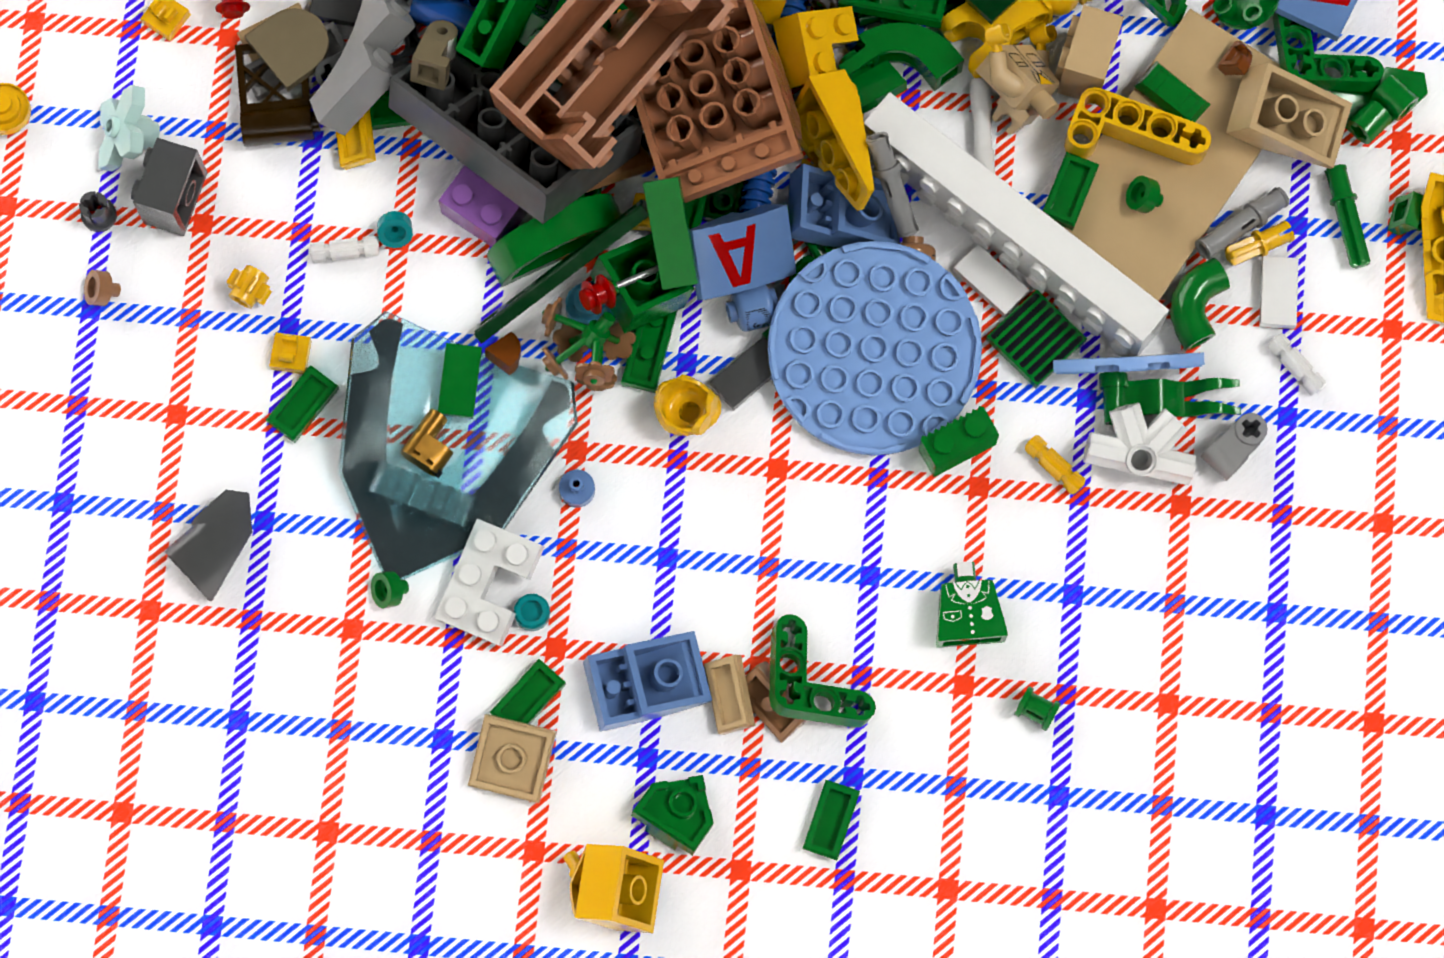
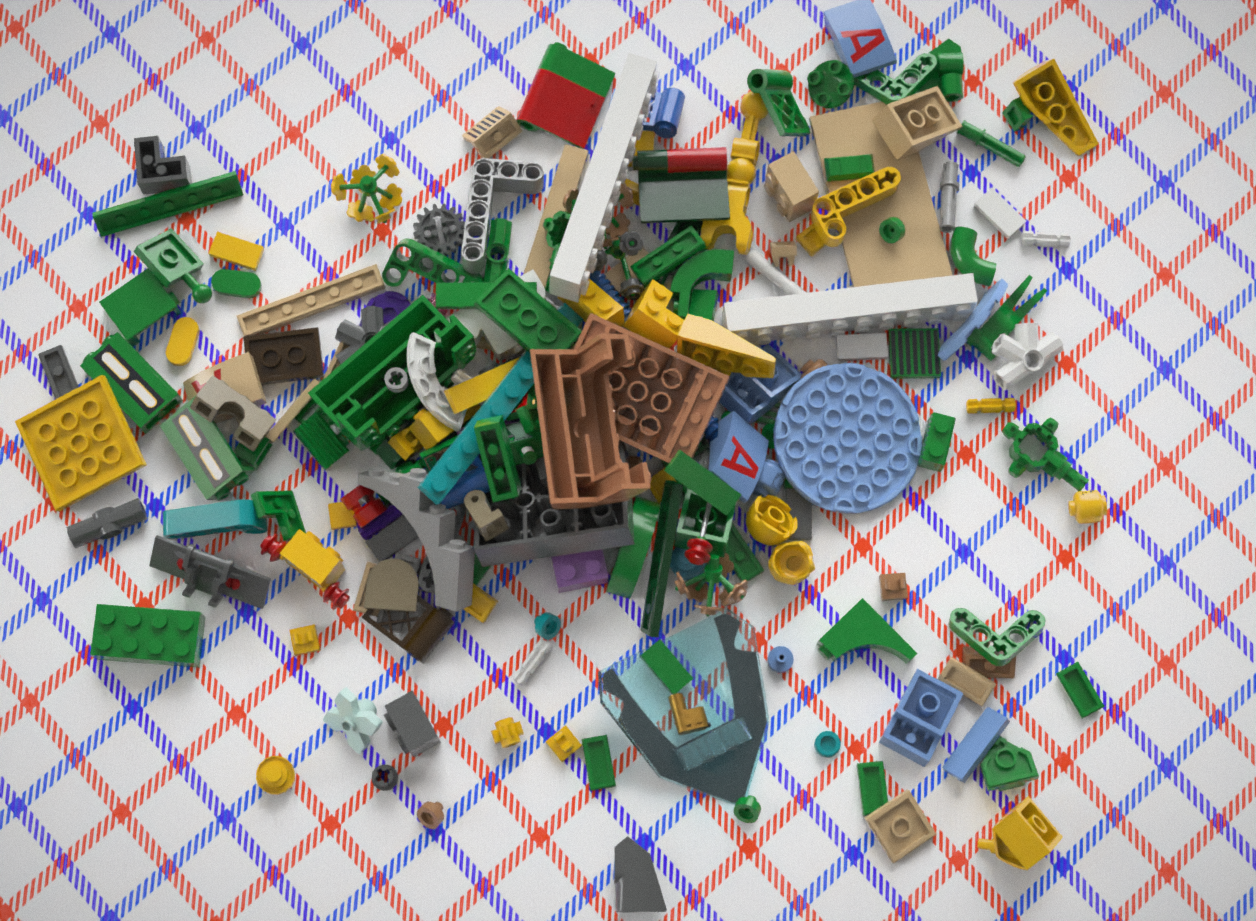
camera: 50 degrees left, 0 degrees up
white plate [434,519,545,647] -> none
dark orange tile [485,331,521,376] -> none
light grey pin [866,132,919,238] -> none
green torso [936,561,1008,648] -> none
tan torso [975,23,1059,119] -> none
green bush [1014,686,1061,731] -> none
green tile [1043,152,1099,230] -> none
light grey piece [1200,413,1268,481] -> none
dark orange tile [1217,41,1252,75] -> none
yellow axle [1225,220,1295,266] -> none
none -> yellow cylinder [745,494,797,546]
none -> yellow tile [796,223,826,257]
none -> green arch [816,598,917,664]
none -> medium nougat tile [879,572,908,601]
none -> medium blue tile [942,707,1010,783]
none -> green piece [1002,417,1089,491]
none -> yellow head [1068,490,1107,524]

